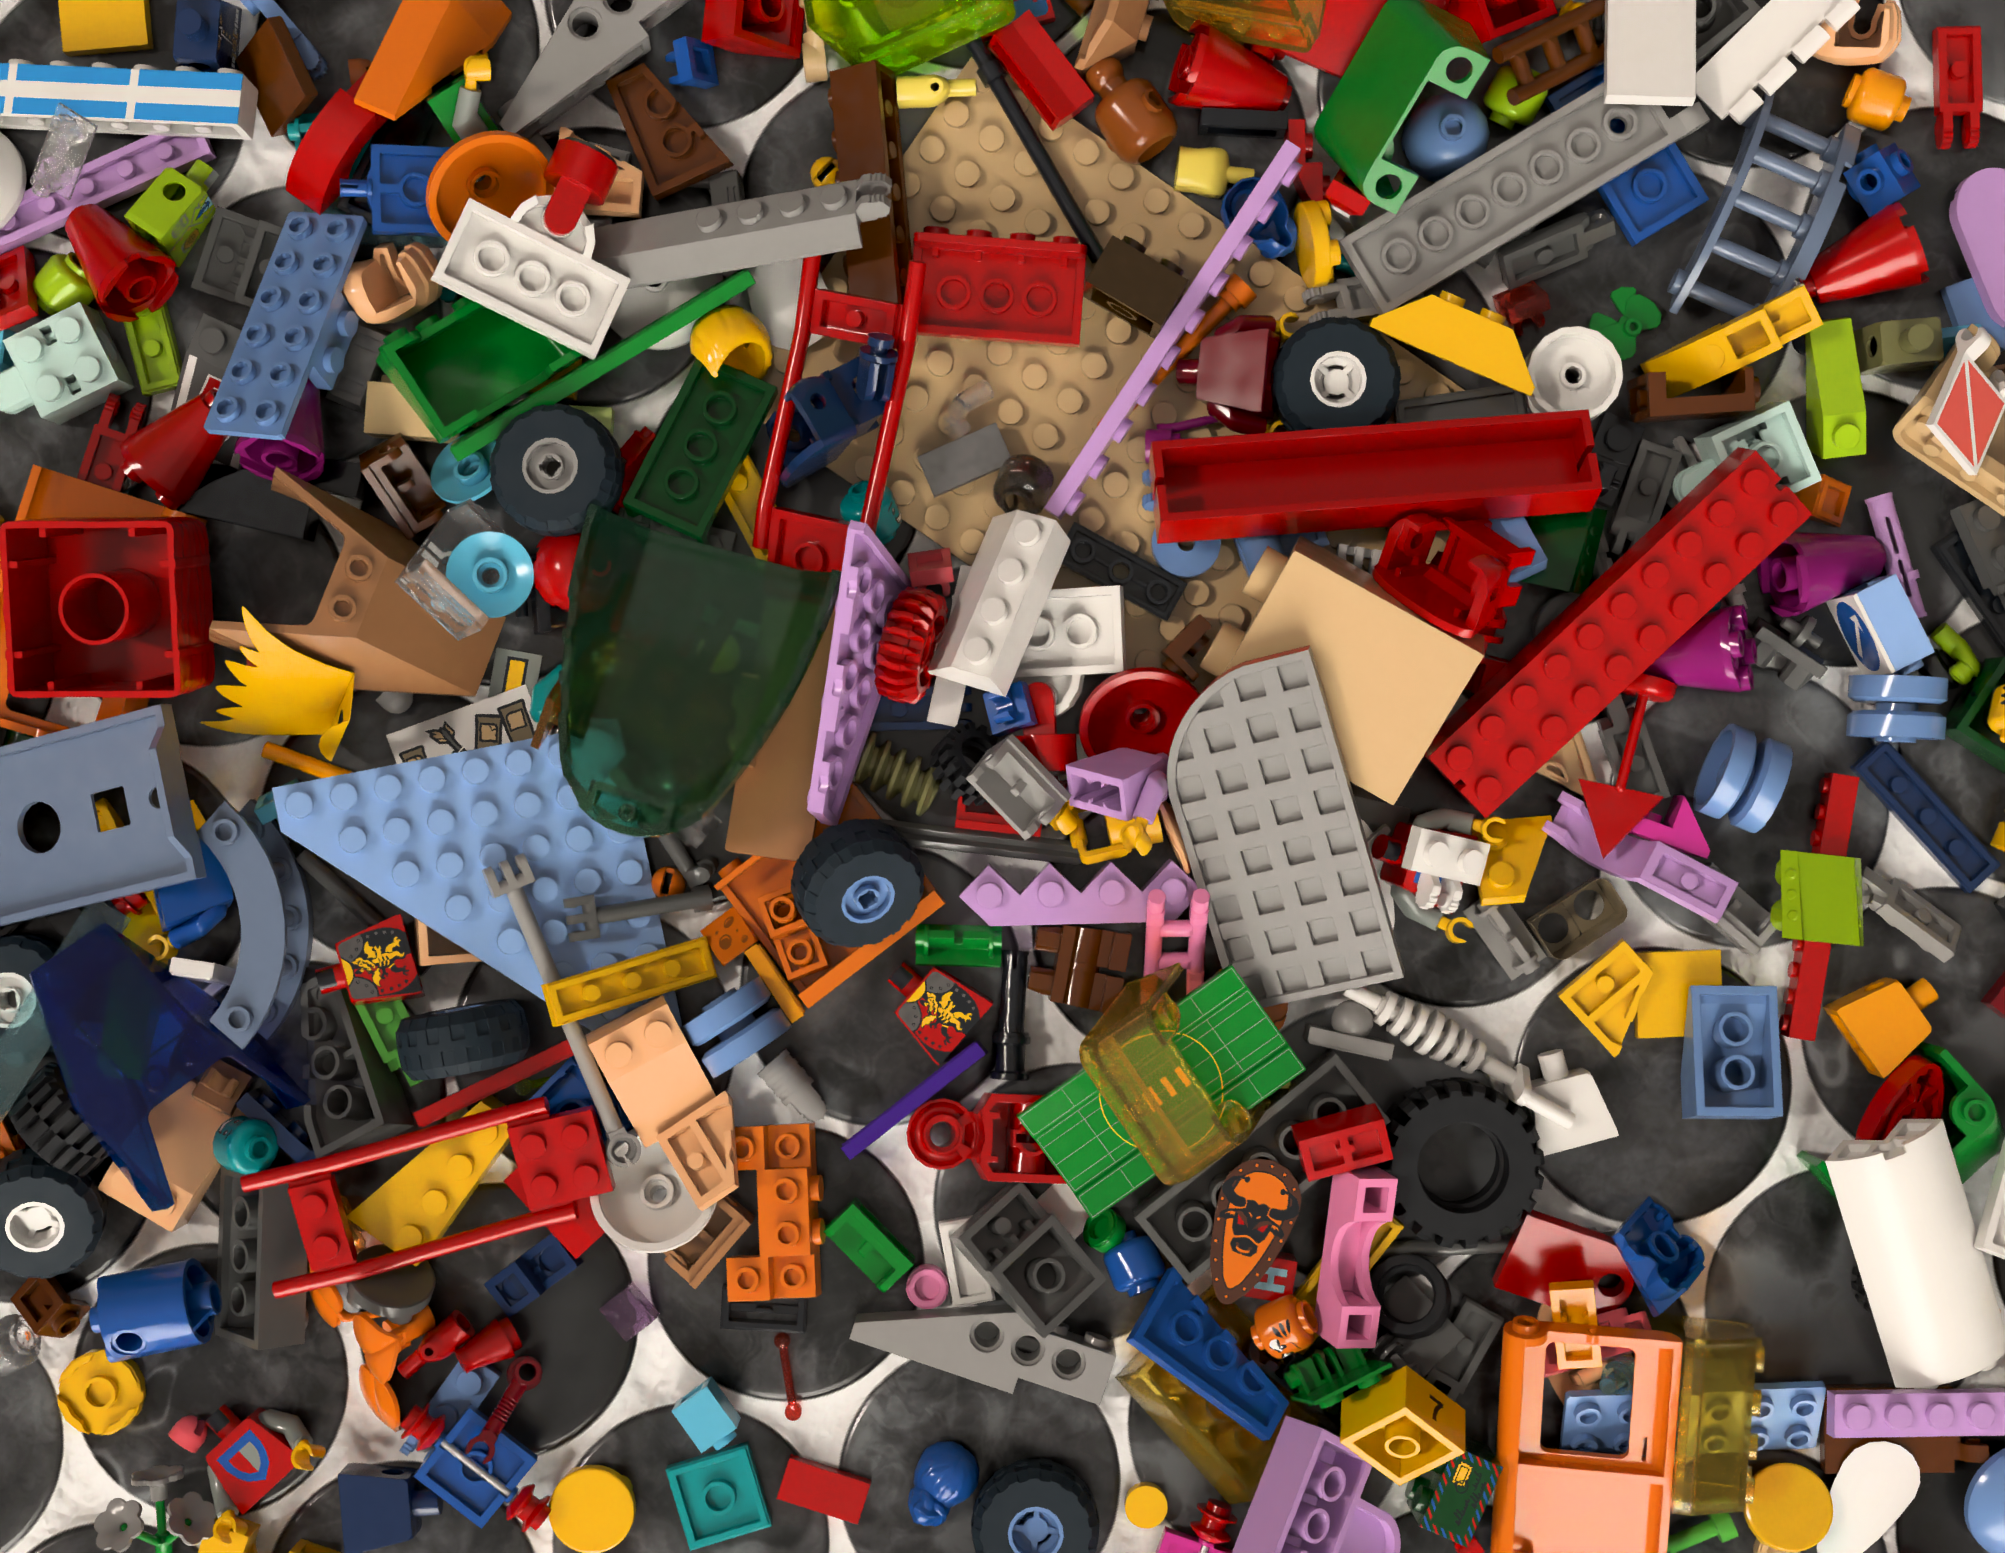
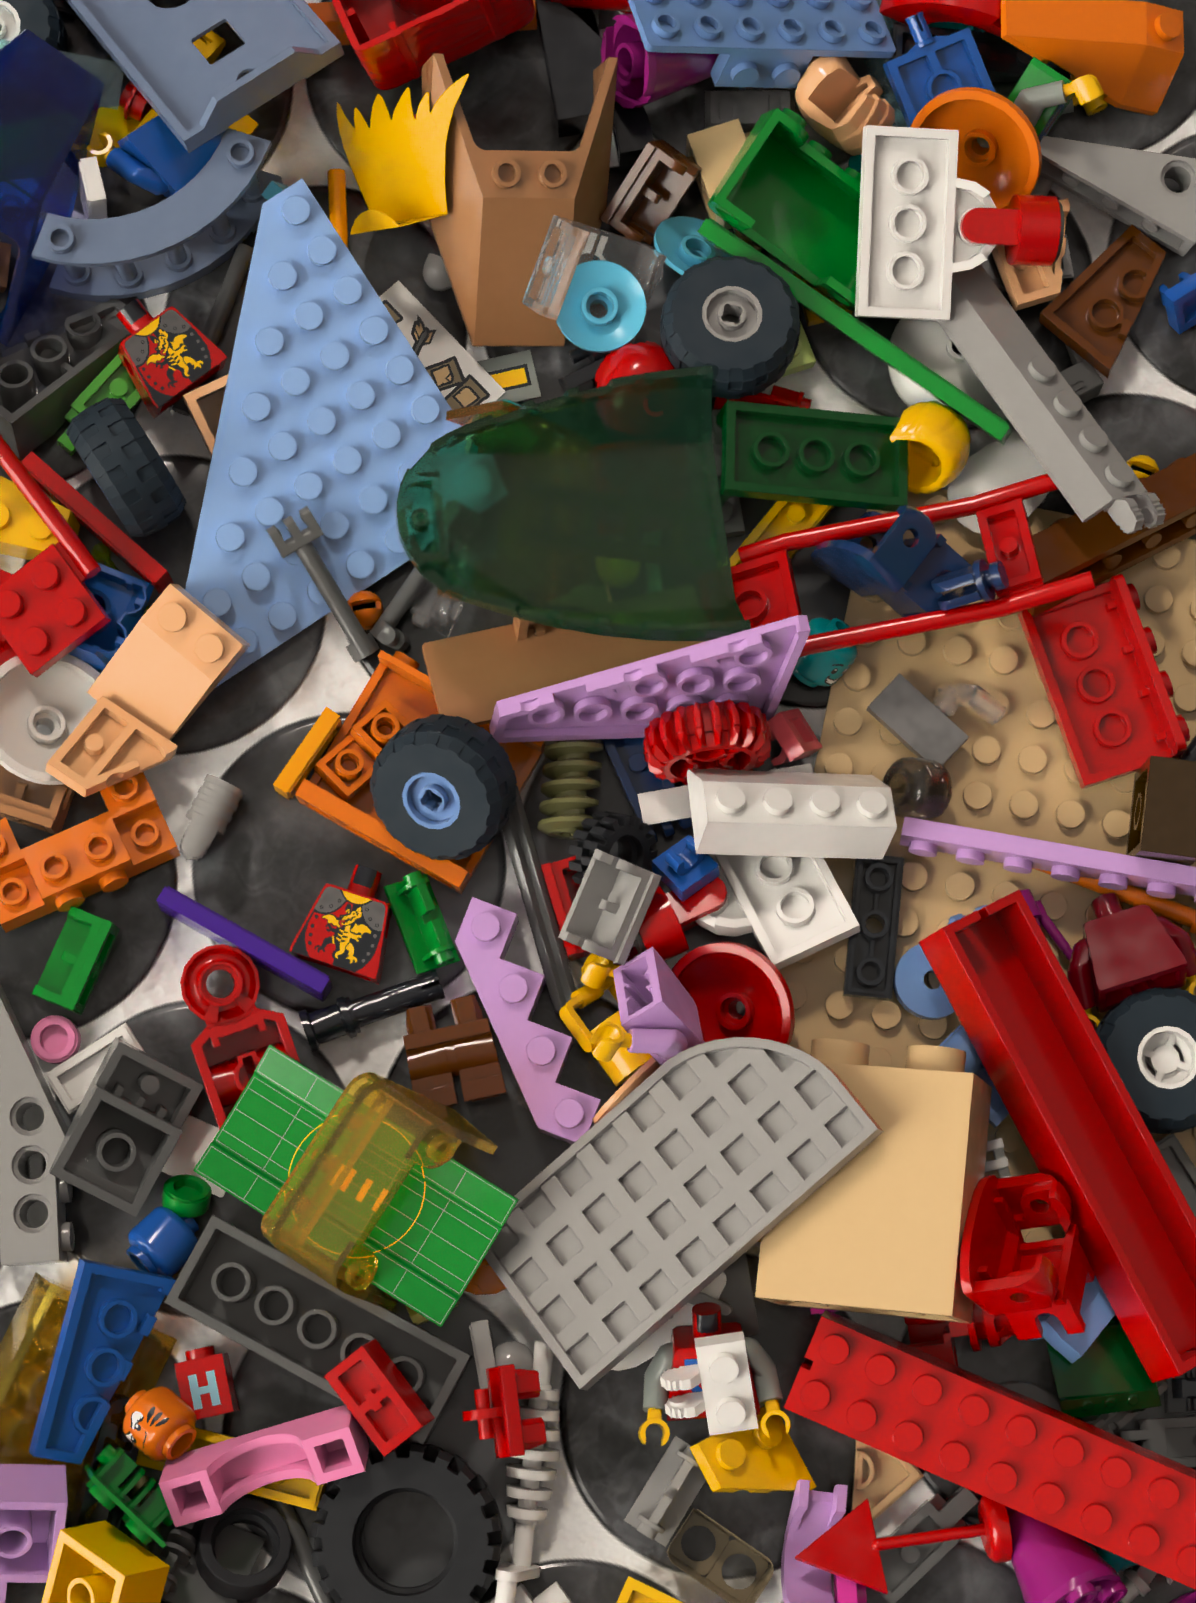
camera: 70 degrees right, 10 degrees down
light grey hinge [482,853,641,1167] -> none
yellow tile [541,936,717,1027] -> none
medium blue wheel [680,976,792,1078] -> none
orange slope [700,907,759,967] -> none
bright pink piece [1143,888,1210,1012] -> none
reddish brown bracket [1161,614,1212,682] -> none
sticker [1210,1158,1302,1305] -> none
none -> red hips [462,1364,547,1459]

